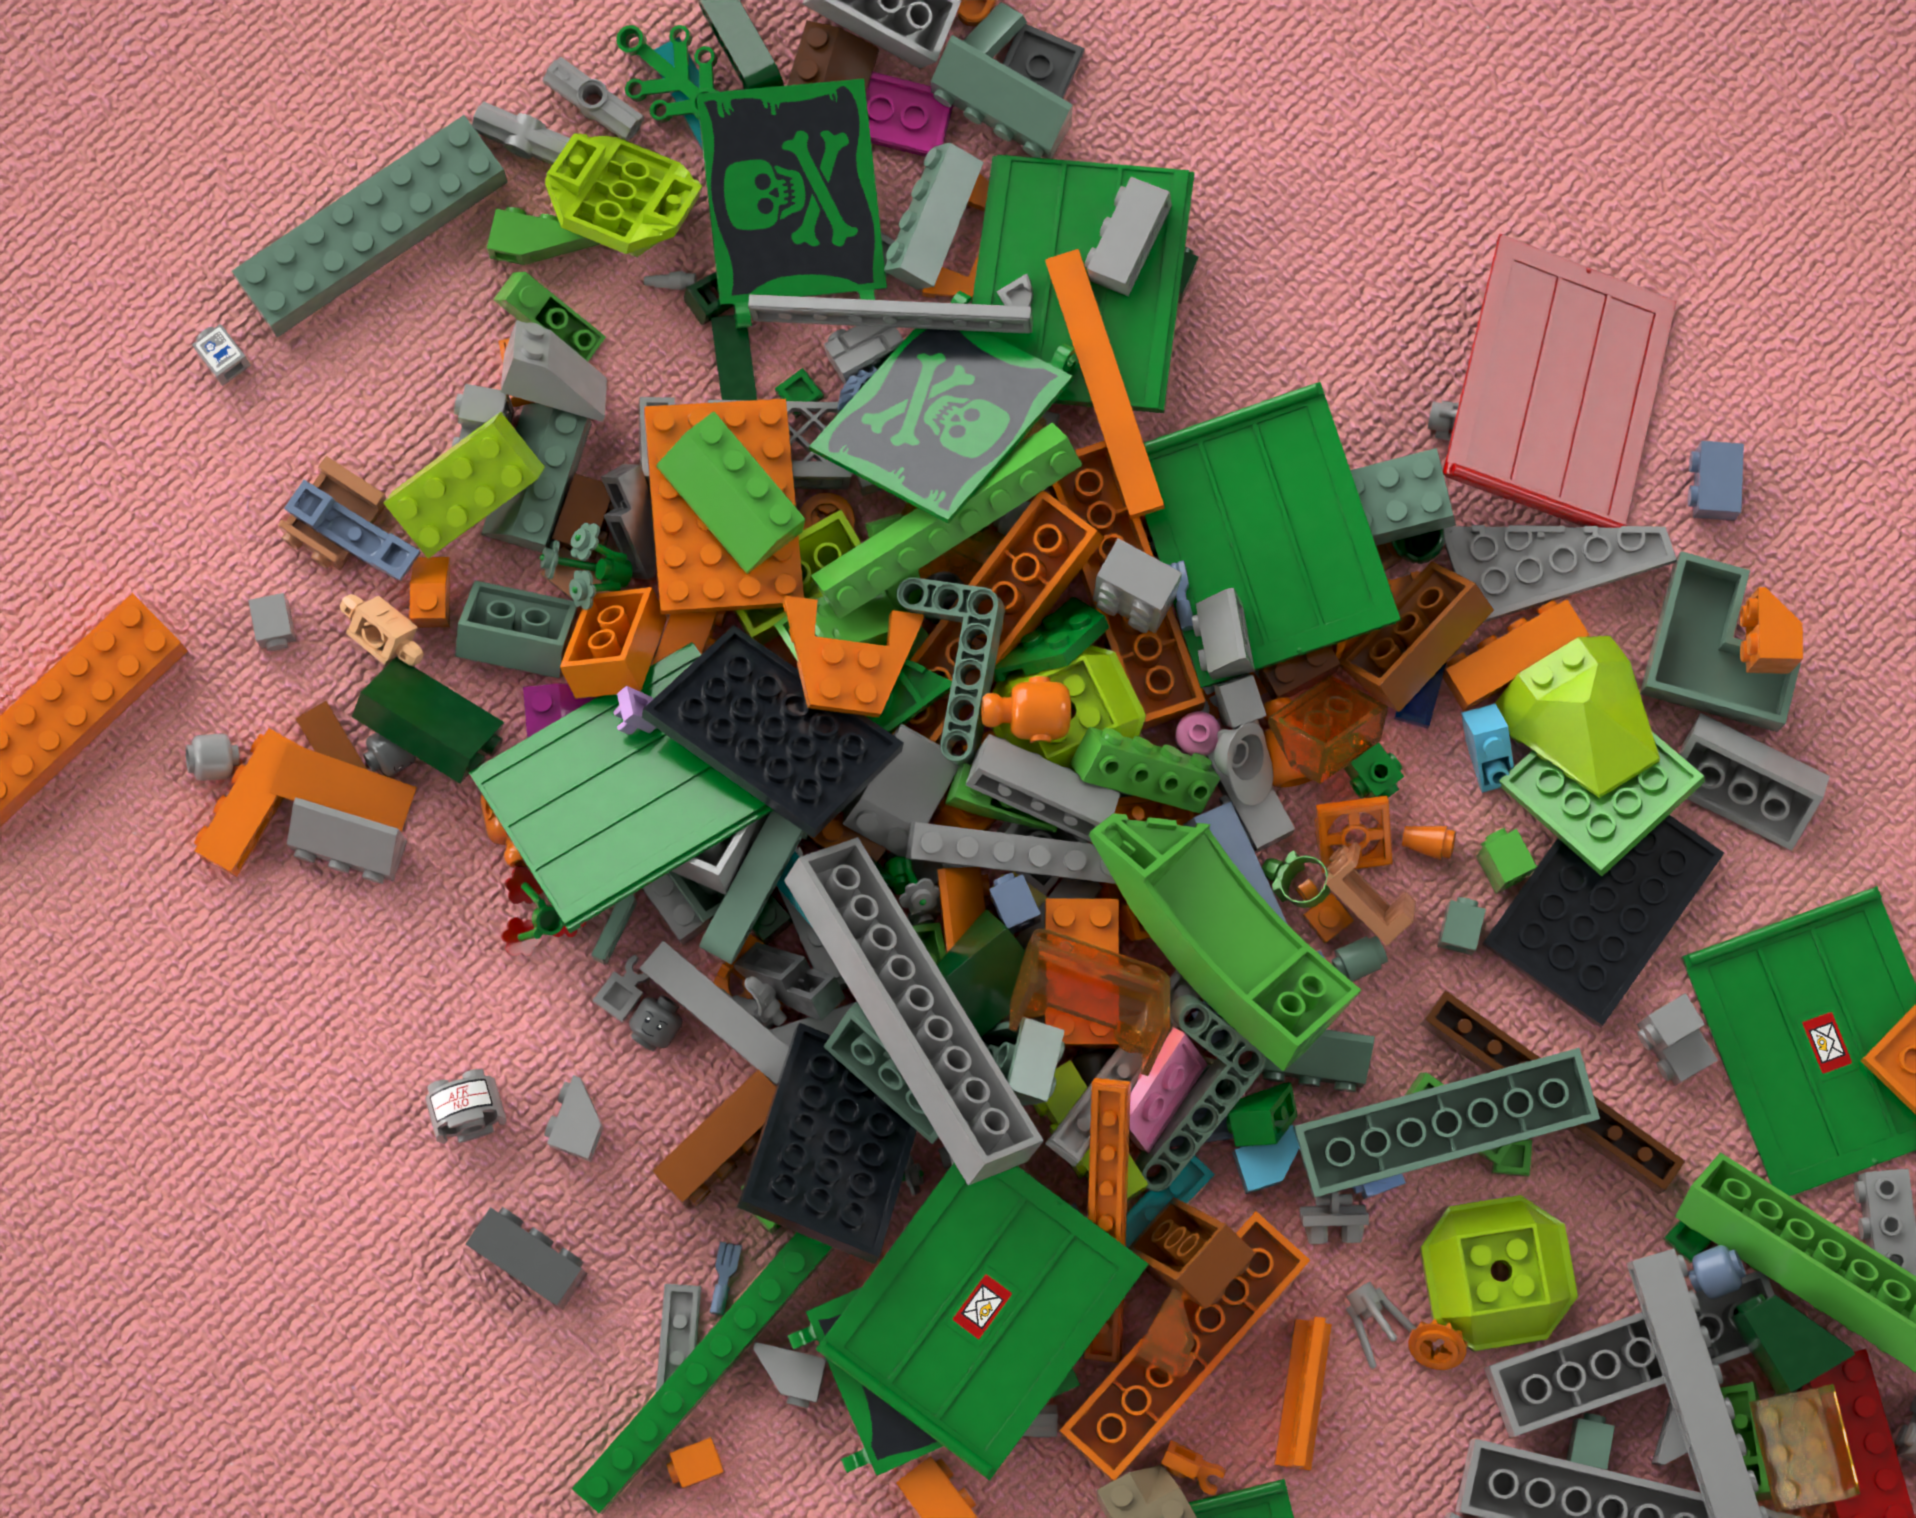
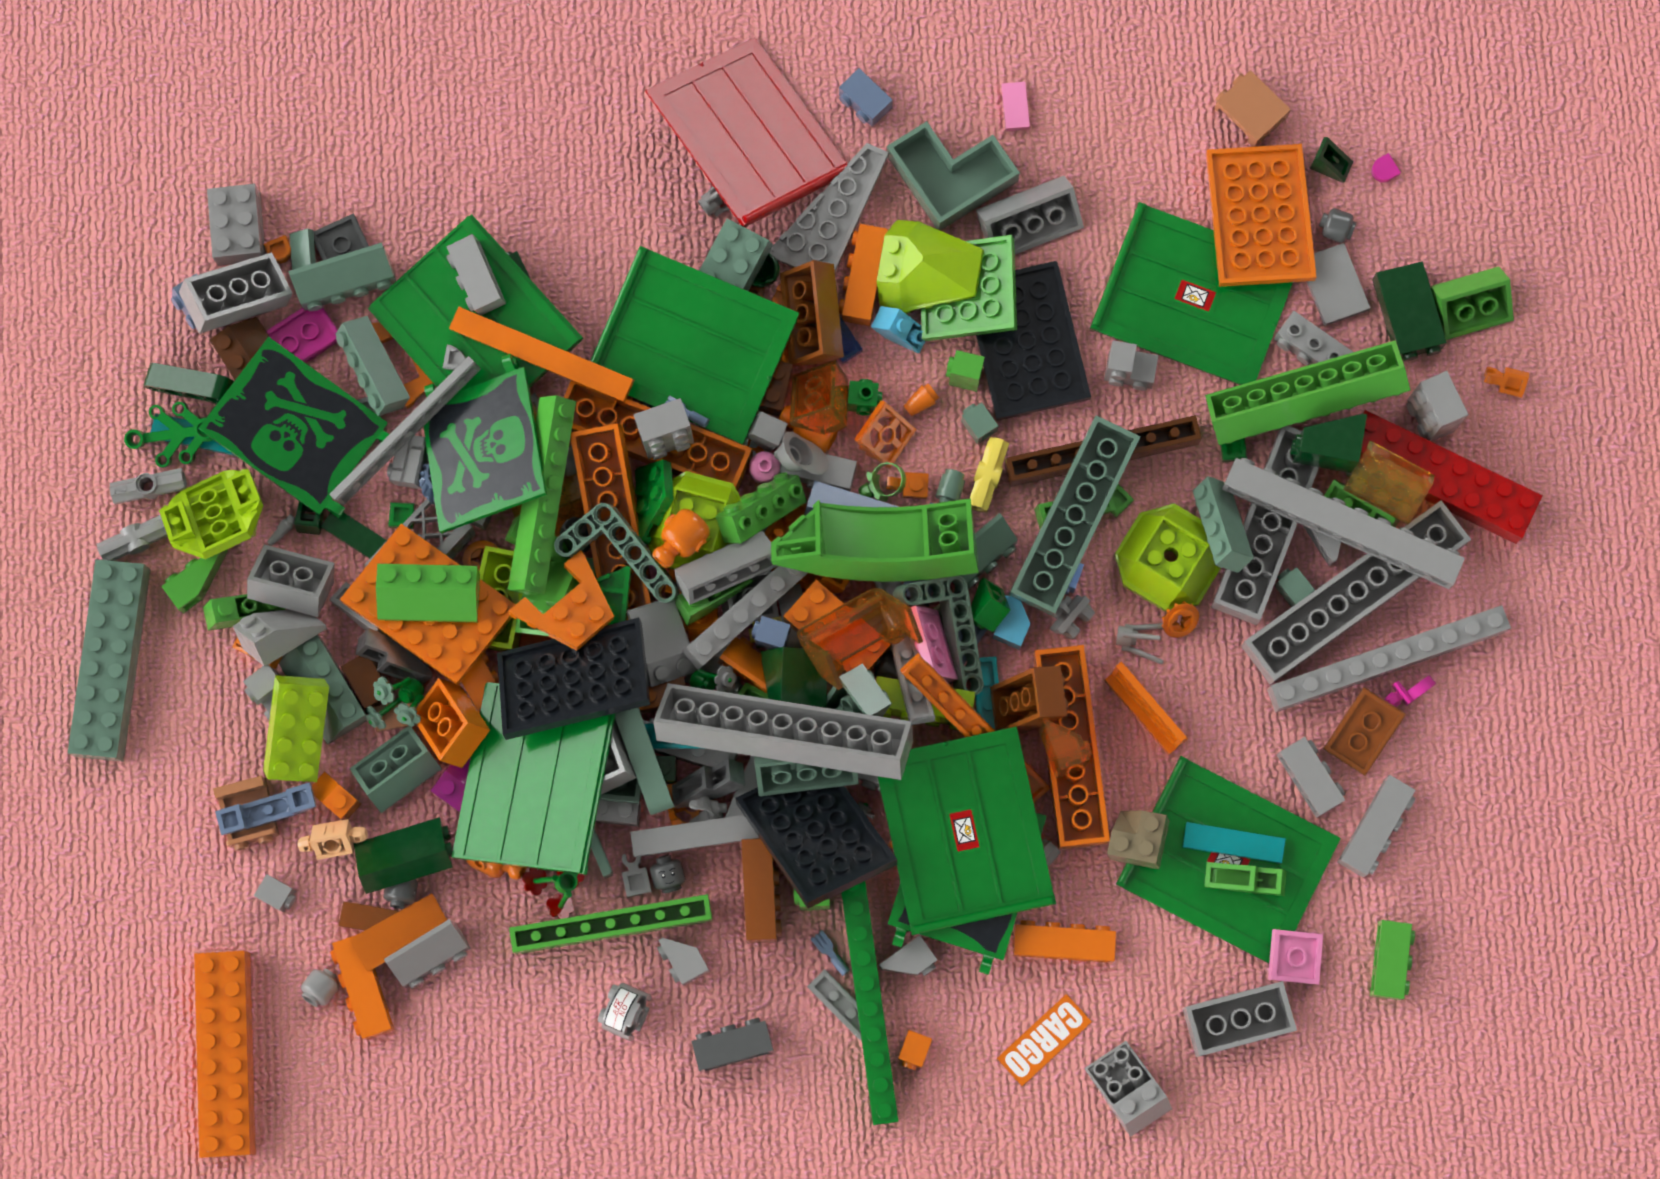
camera: 45 degrees left, 0 degrees up
brick [192,324,251,386] -> none
lavender tile [614,686,656,735] -> none
orange plate [1161,1440,1226,1495] -> none
light grey slope [1192,587,1255,680] -> none
nougat panel [1326,841,1416,945] -> none
sand blue head [1688,1245,1746,1299] -> none
orange slope [1740,587,1803,674] -> none
none -> light grey brick [247,545,335,617]
none -> bright green brick [509,894,713,954]
none -> light yellow piece [970,437,1009,513]
none -> bright pink tile [1001,82,1030,131]
none -> sand green brick [1193,476,1254,573]

